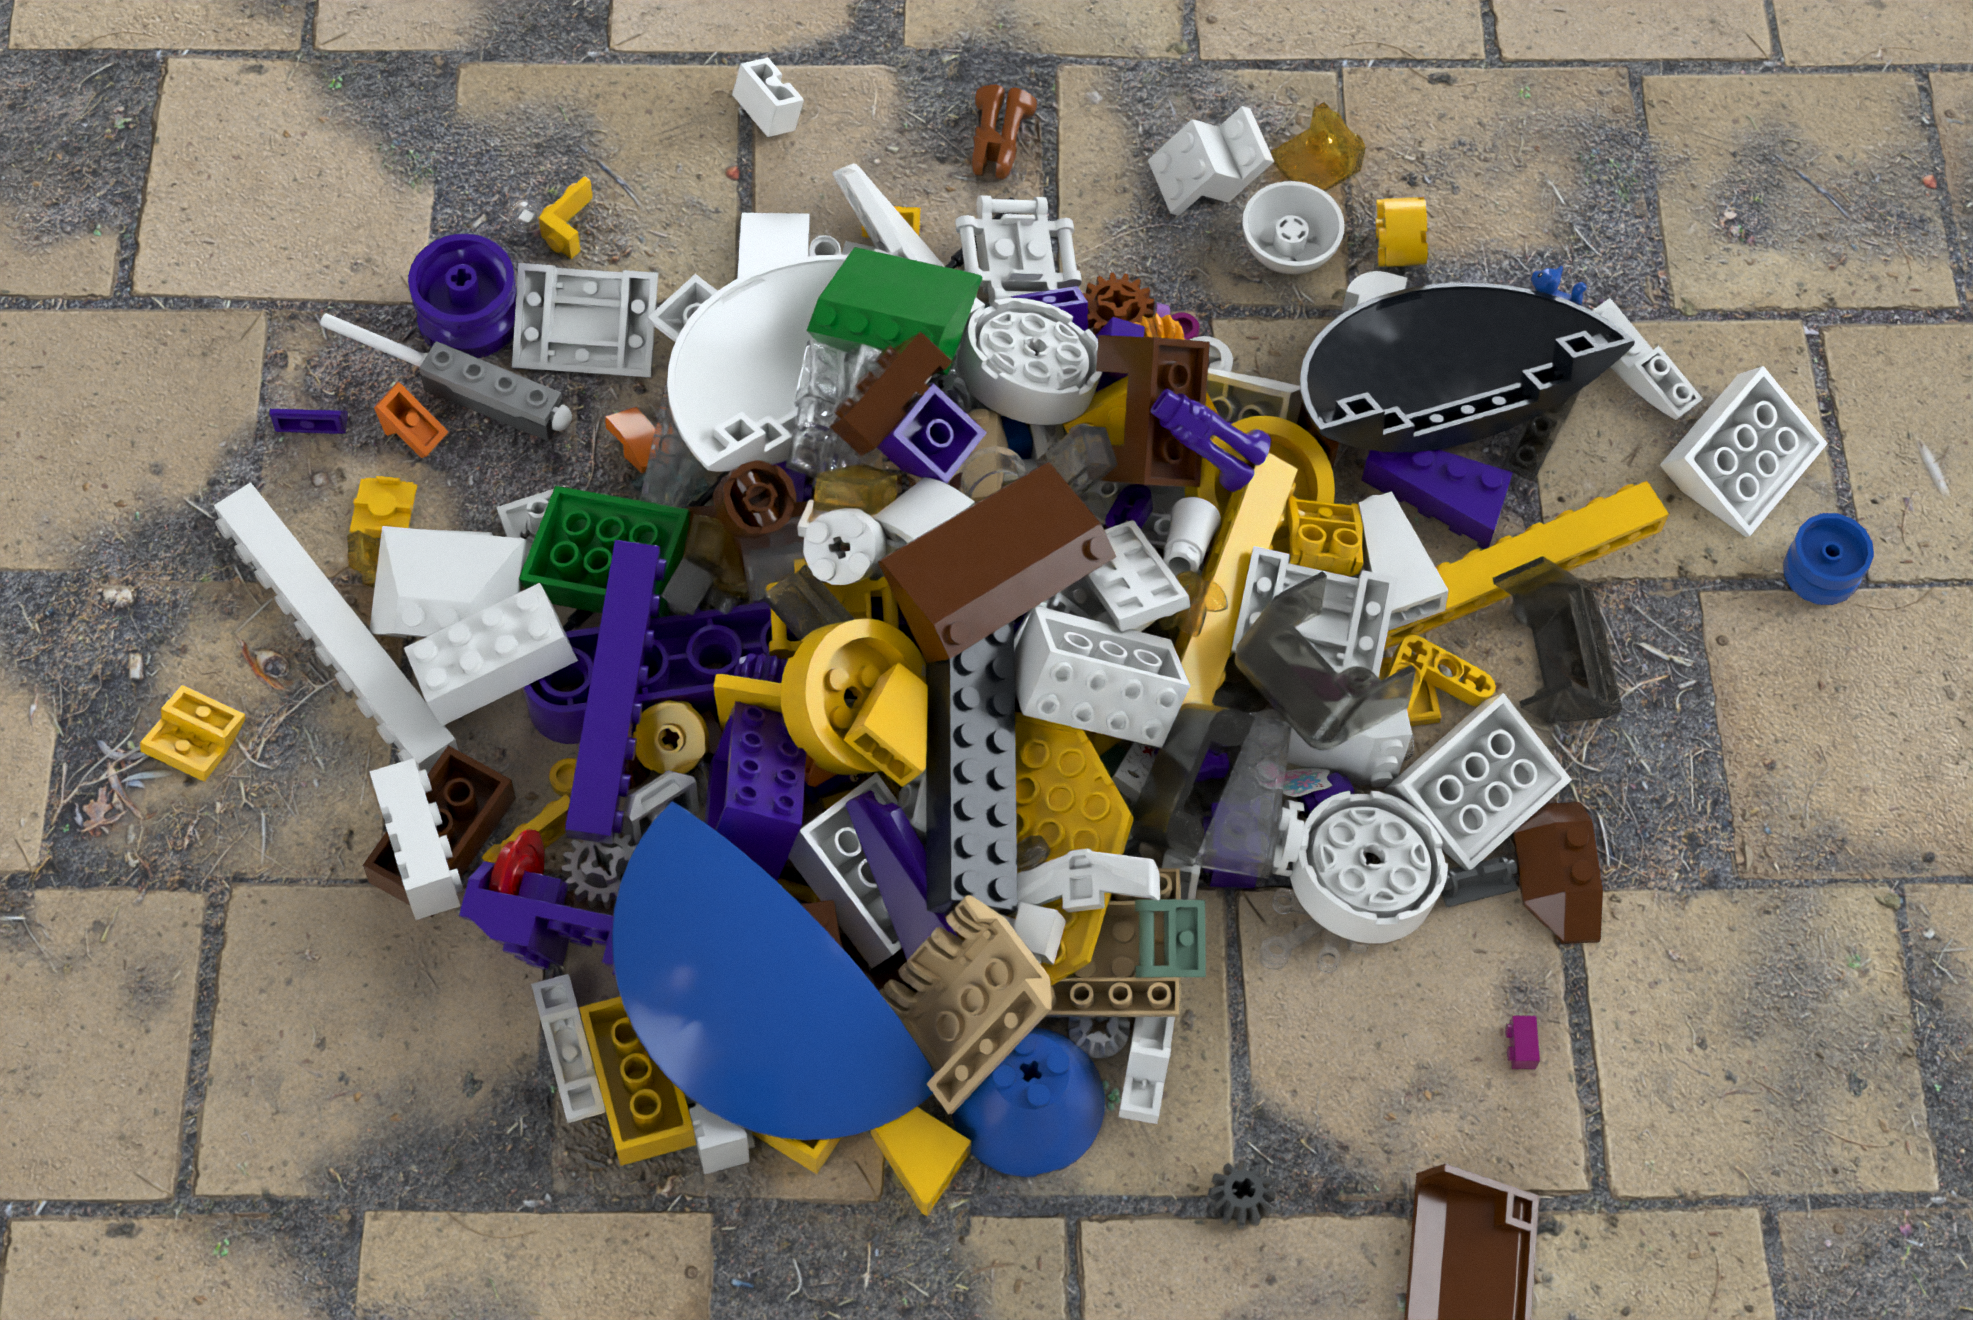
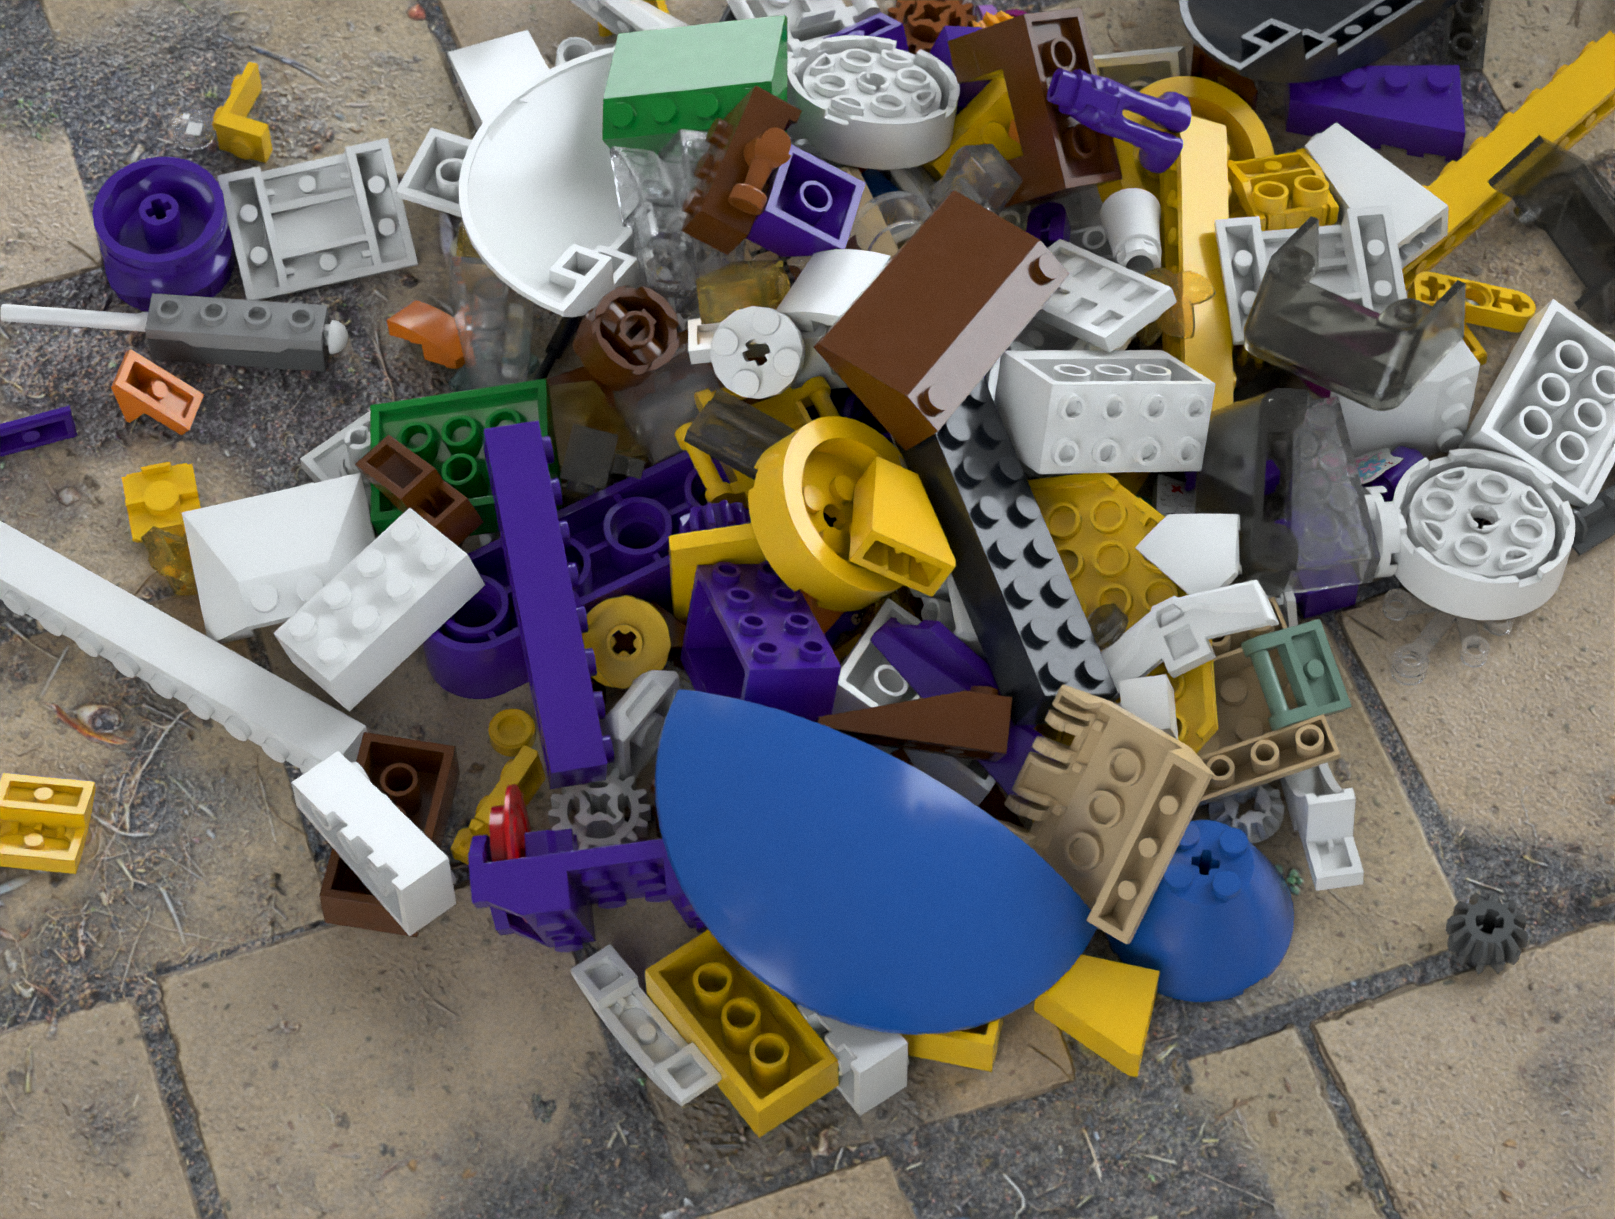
camera: 15 degrees left, 5 degrees down
none -> reddish brown slope [355,434,484,546]
none -> dark orange leg [728,127,792,215]
none -> reddish brown slope [814,686,1012,762]
none -> white slope [1135,514,1242,595]

